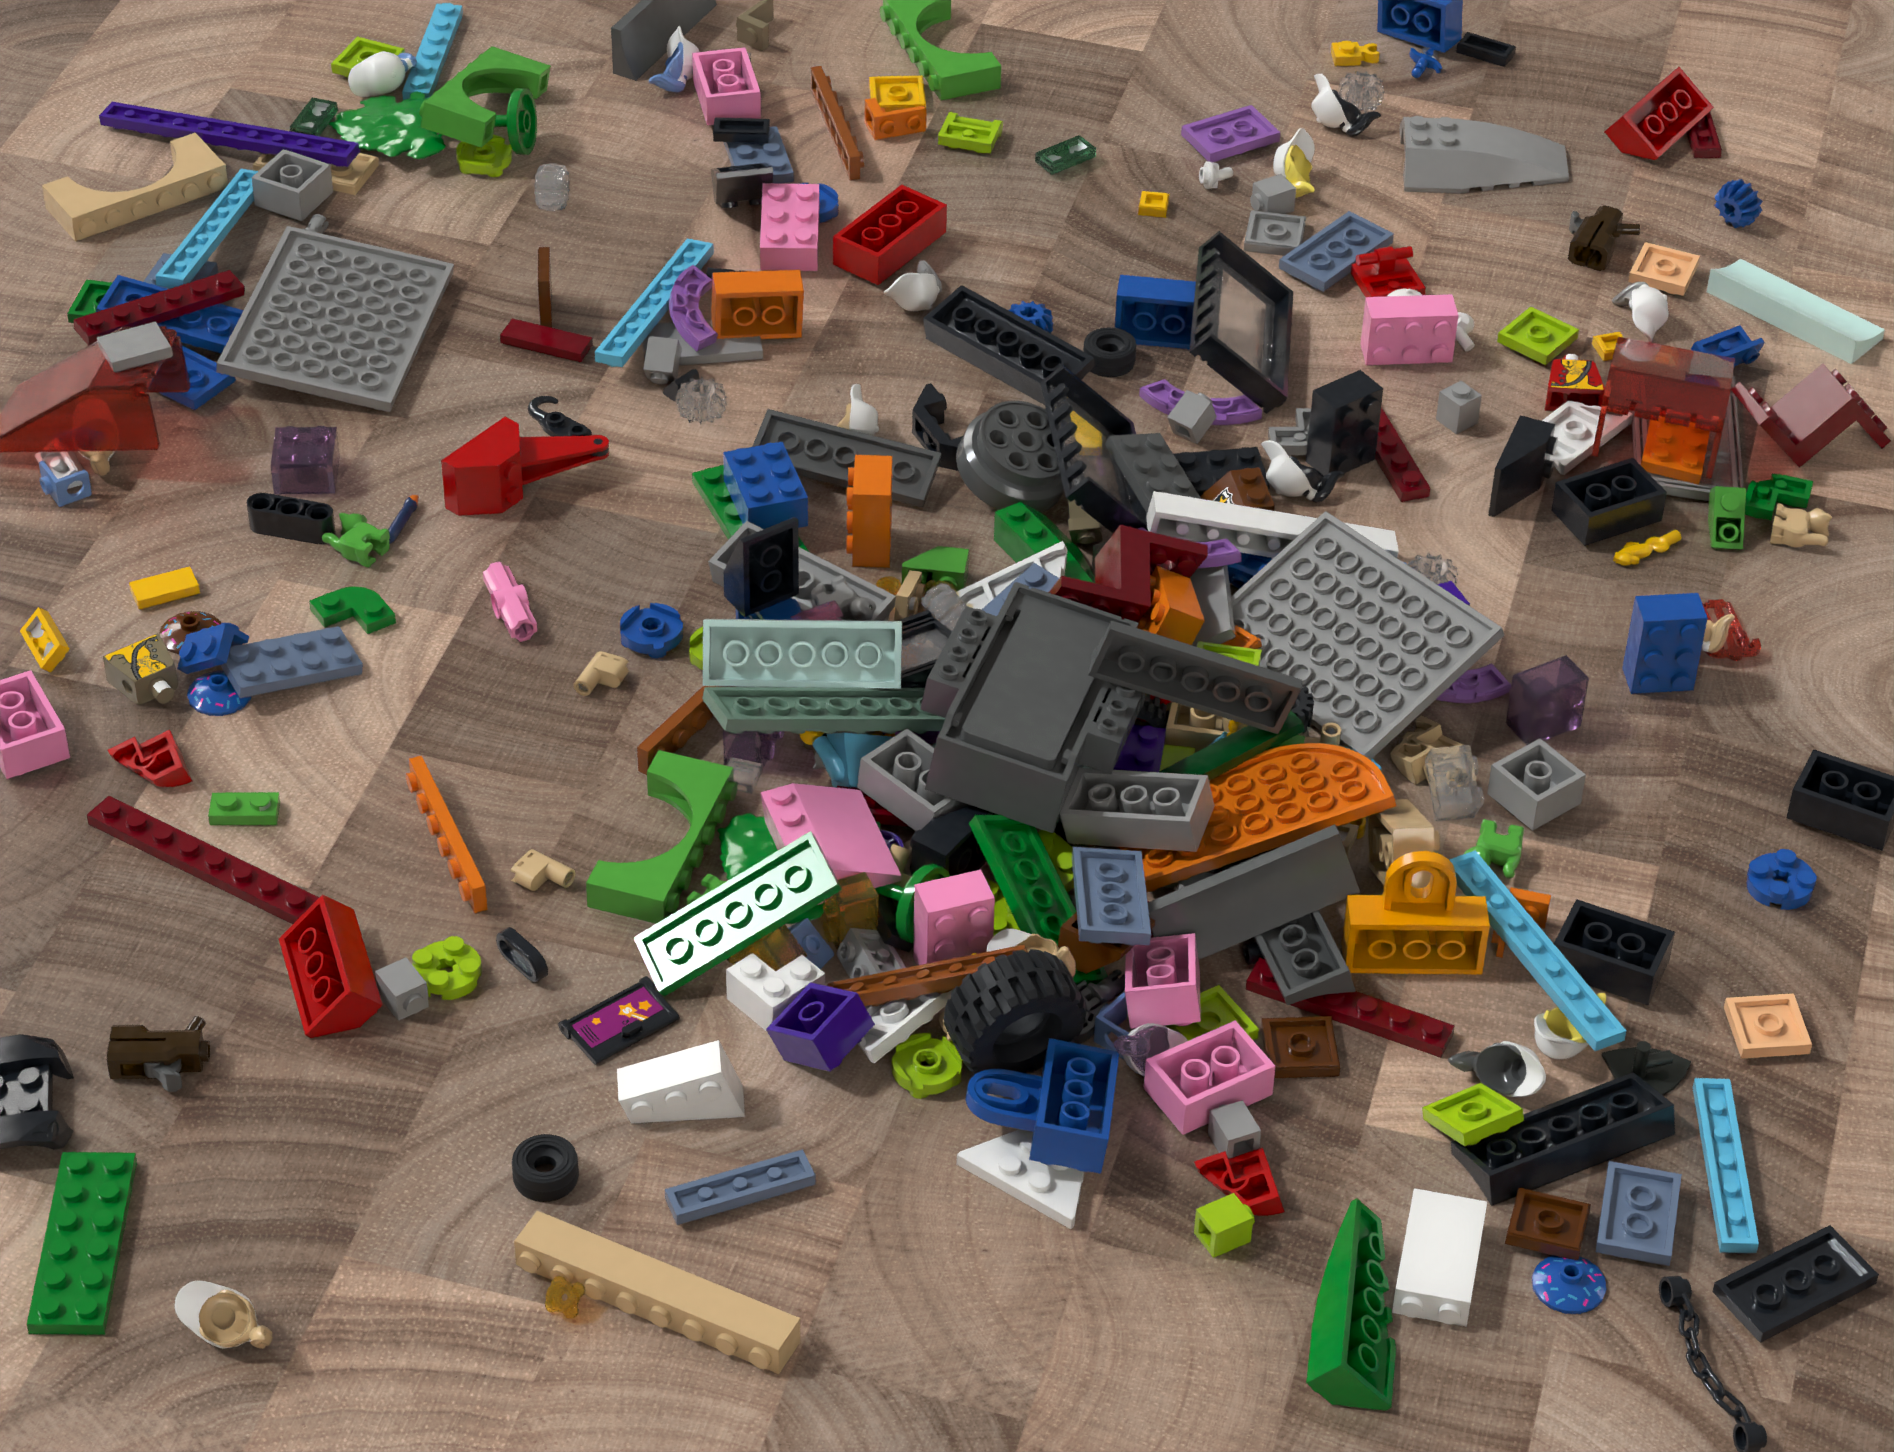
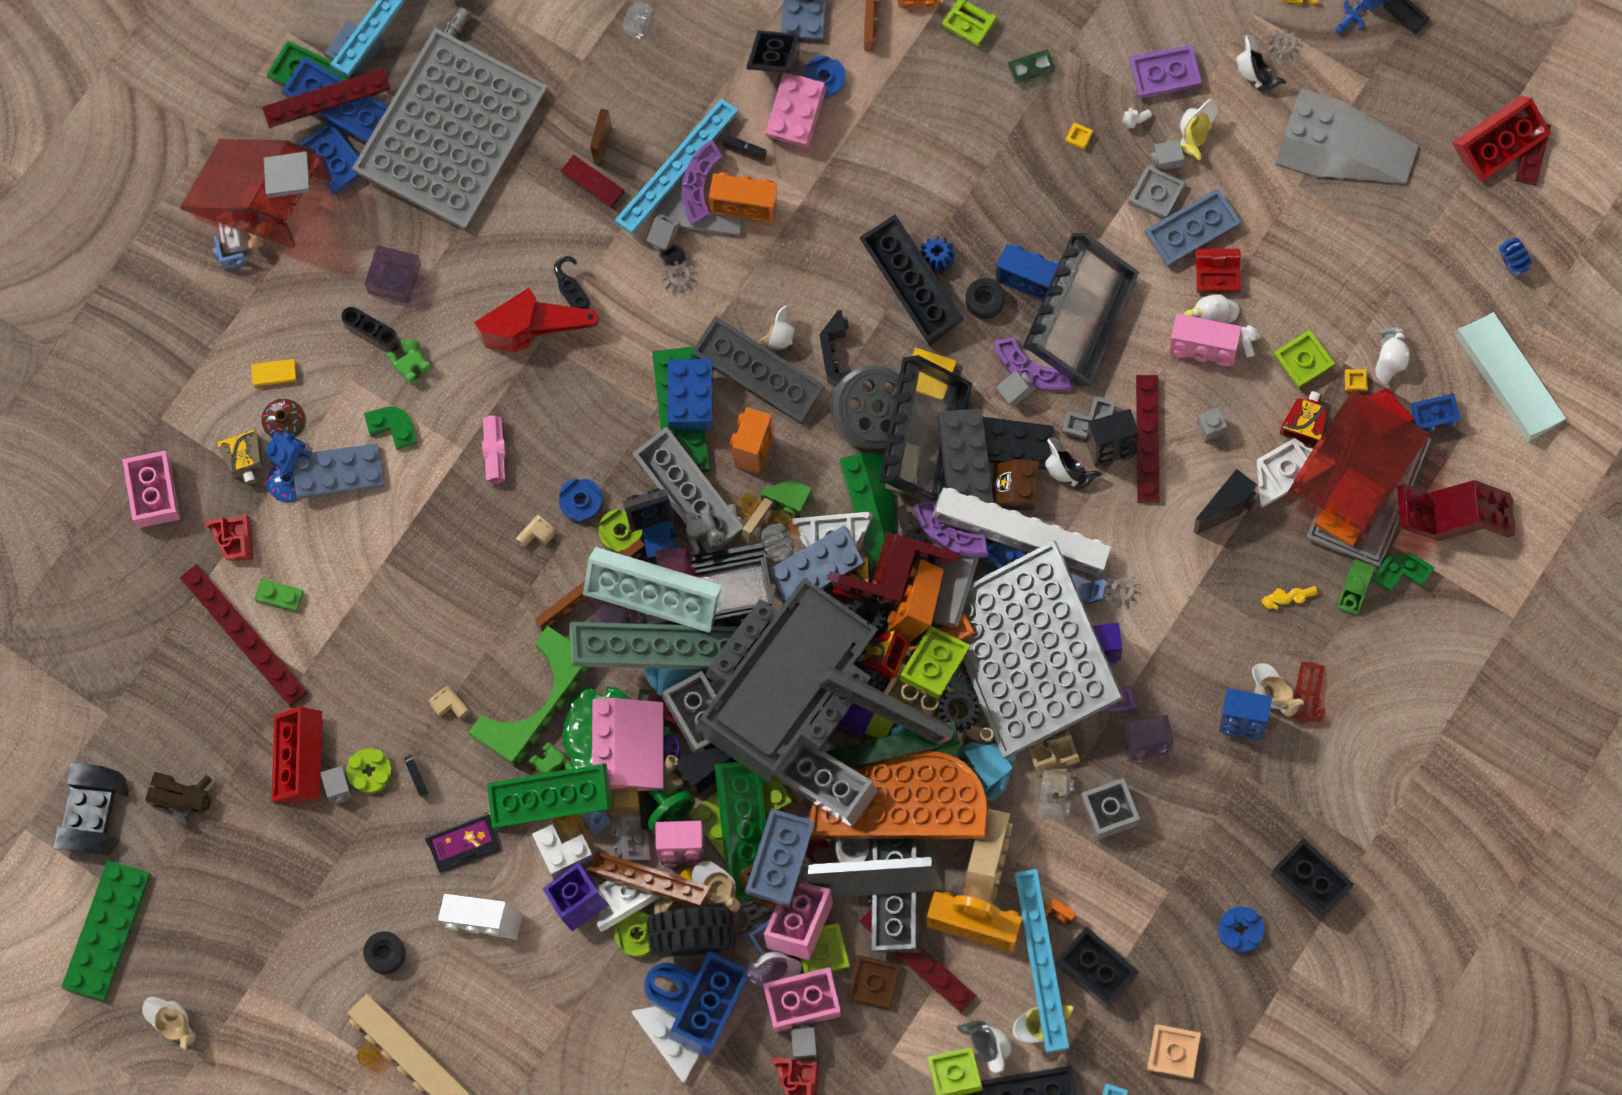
camera: 25 degrees right, 30 degrees up
yellow piece [20,607,70,672] -> none
dark blue piece [388,495,419,544] -> none
orange plate [406,755,488,913] -> none
sand blue plate [665,1149,816,1225] -> none
red brick [833,184,947,285] -> none
white hair [884,260,942,311] -> none
bright green animal [1464,819,1524,879] -> none
black brick [1551,458,1667,546] -> none
dark brown piece [1568,205,1640,271] -> none
pearl dark grey shield [1601,1041,1691,1096] -> none
light nougat plate [1628,242,1700,296] -> none
tan animal [1770,503,1832,547] -> none

